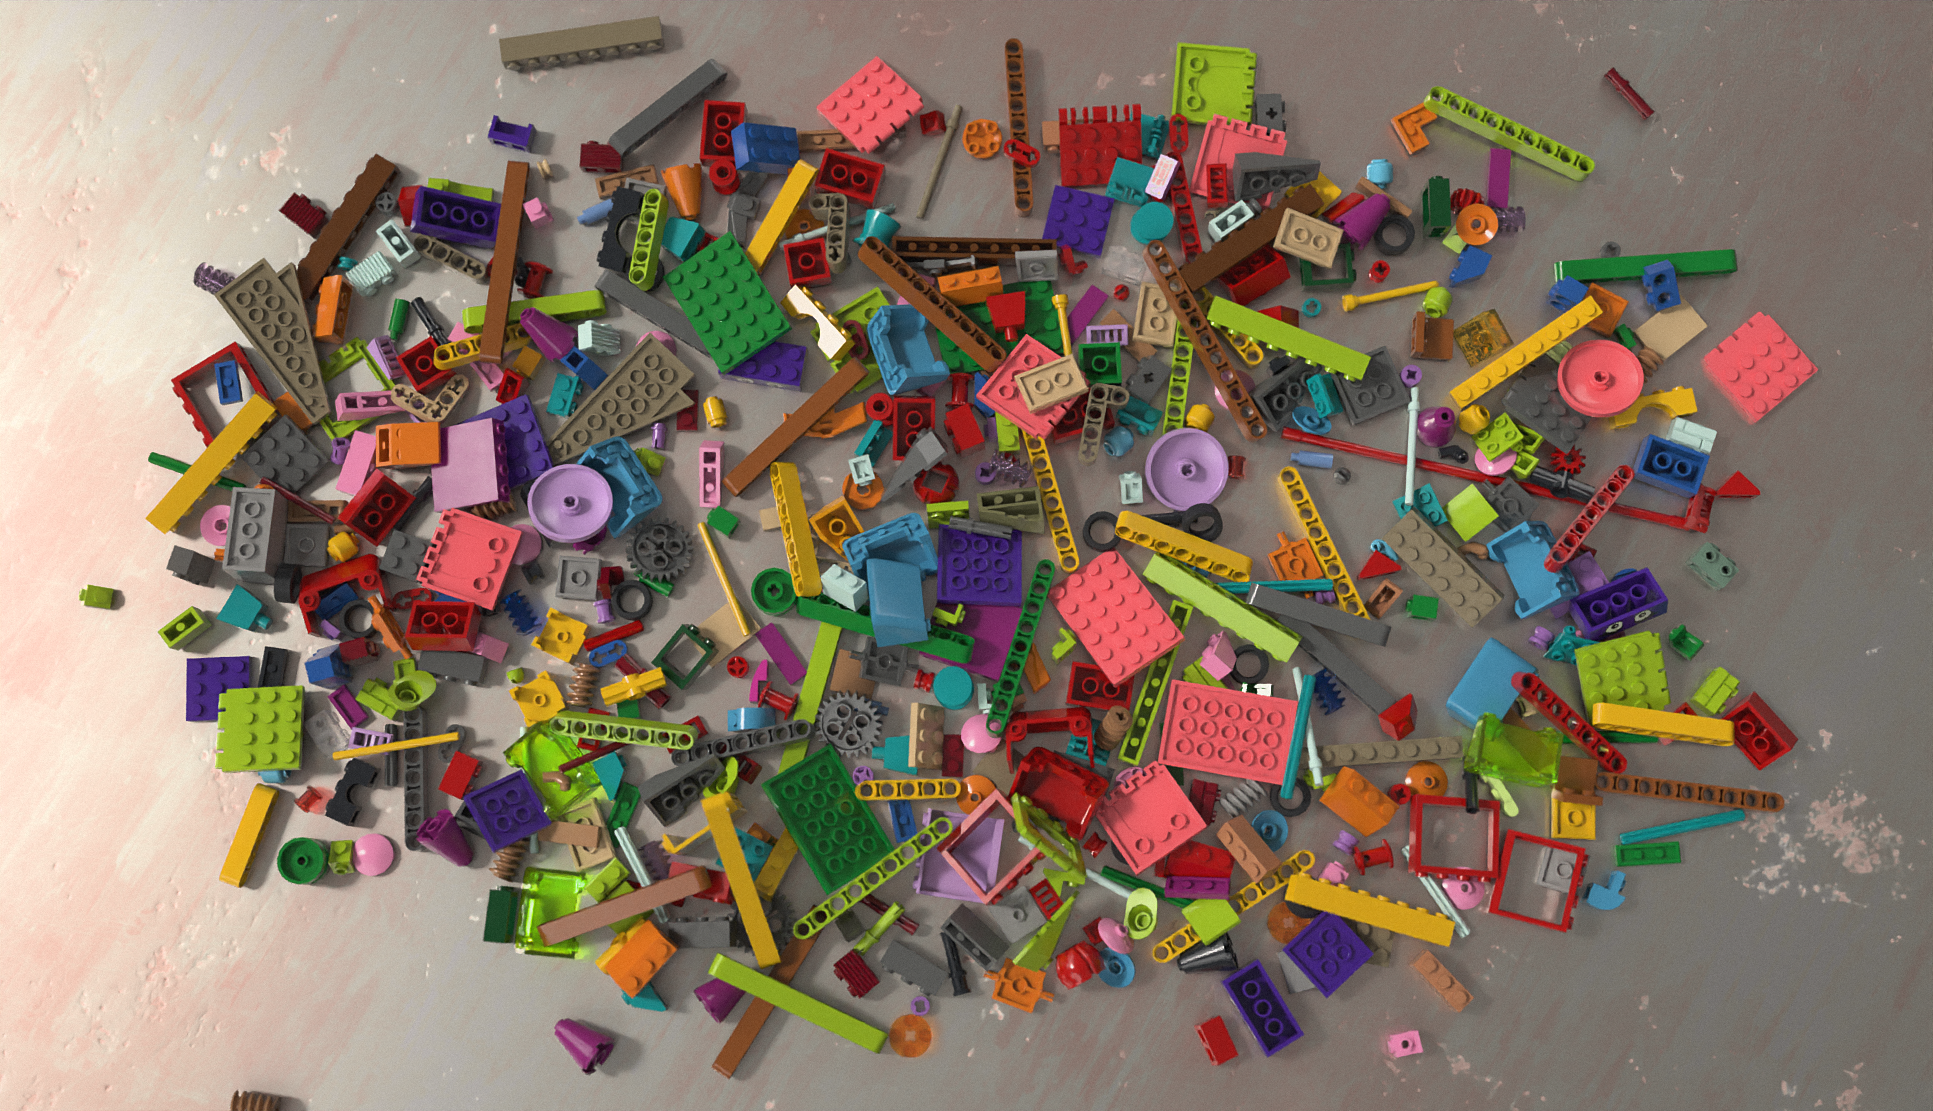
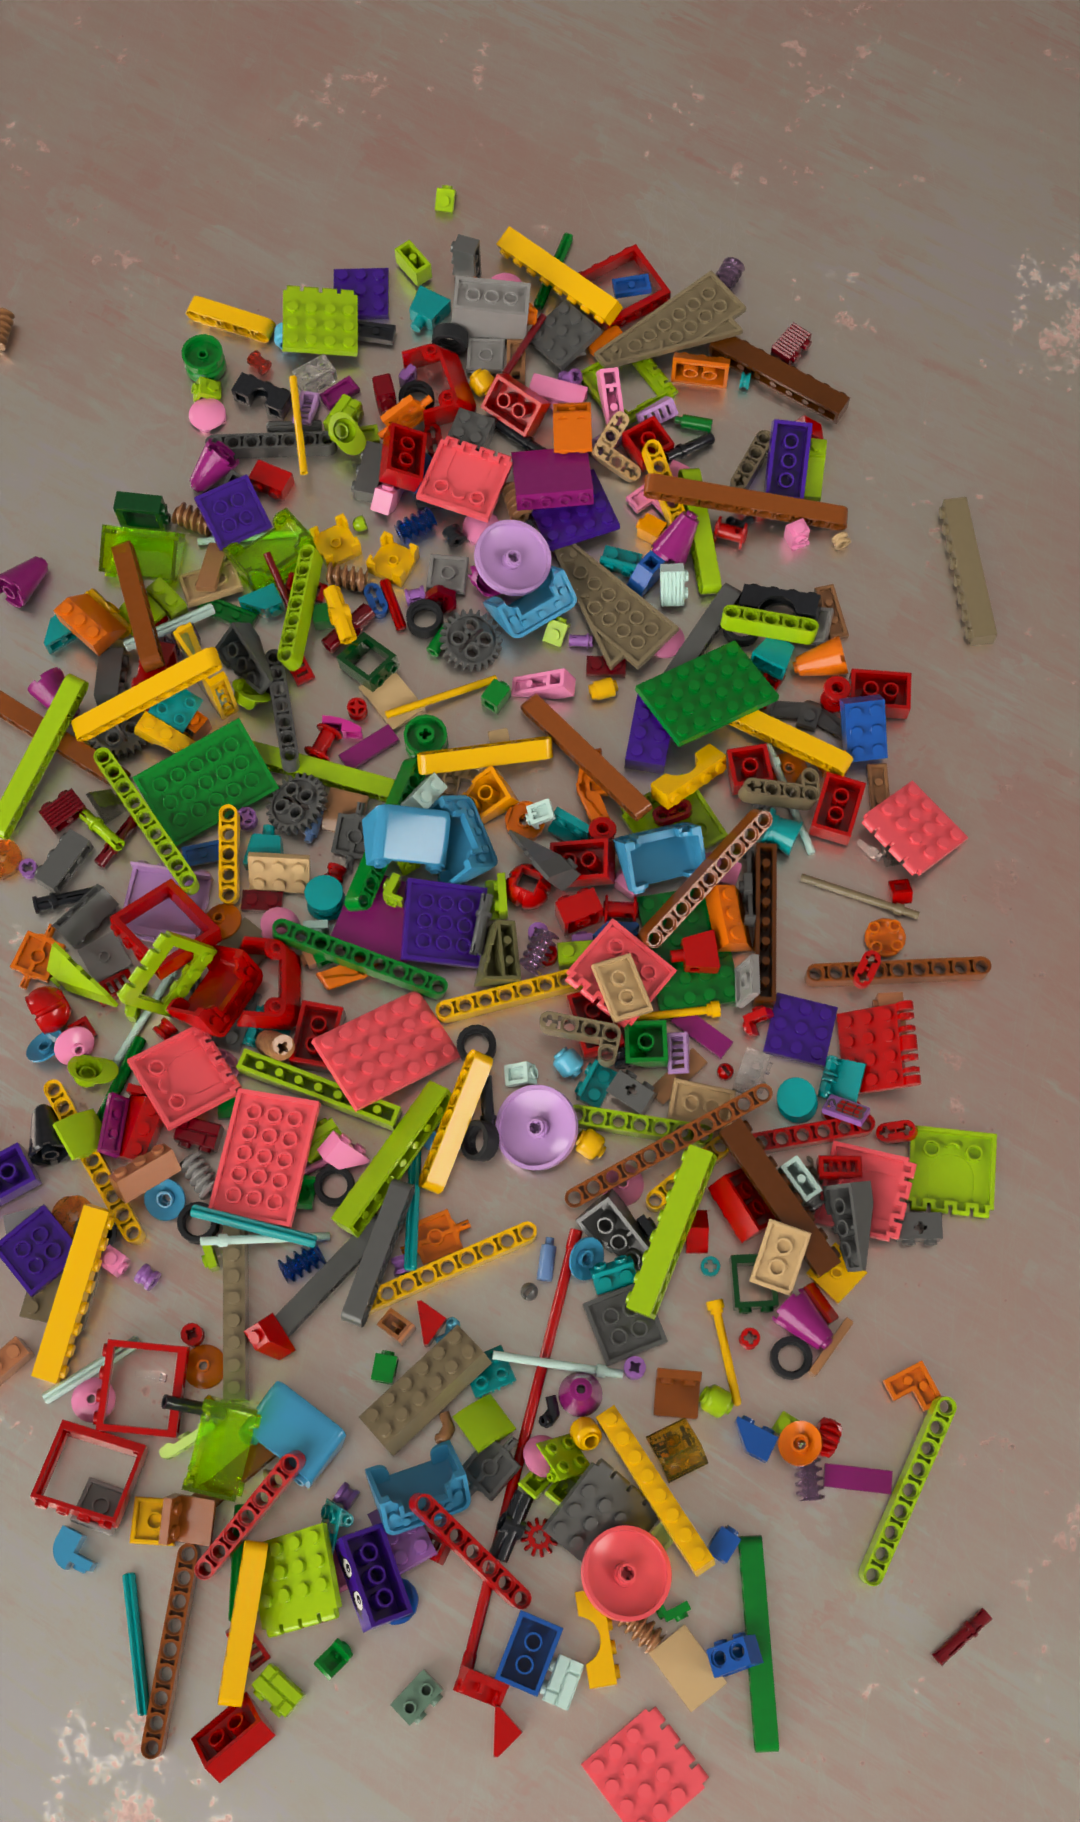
camera: 90 degrees right, 10 degrees down
blue wedge [305,644,353,689] -> none
blue plate [314,581,359,620] -> none
light aqua brick [346,251,397,297] -> none
dark grey wheel [376,192,400,217] -> none
light aqua brick [376,219,421,268] -> none
dark grey beam [437,724,467,763] -> none
dark purple panel [487,115,537,153] -> none
red slope [496,367,531,404] -> none
medium nougat arm [542,771,572,791] -> none
medium blue cylinder [577,198,613,225] -> none
dark red brick [579,141,624,174] -> none
dark grey beam [608,58,728,157] -> none
red slope [720,744,762,785] -> none
dark azure brick [728,708,776,732] -> none
lime bracket [1052,628,1076,665] -> none
teal hinge [1129,112,1169,159] -> none
clear red bush [1227,455,1246,480] -> none
orange slope [1319,766,1400,837] -> none
red hose [1353,839,1394,876] -> none
medium azure head [1367,159,1393,189] -> none
dark green window [1421,176,1451,238] -> none
orange plate [1581,282,1629,338] -> none
dark grey bush [1600,241,1621,258] -> none
green tile [1613,841,1681,867] -> none

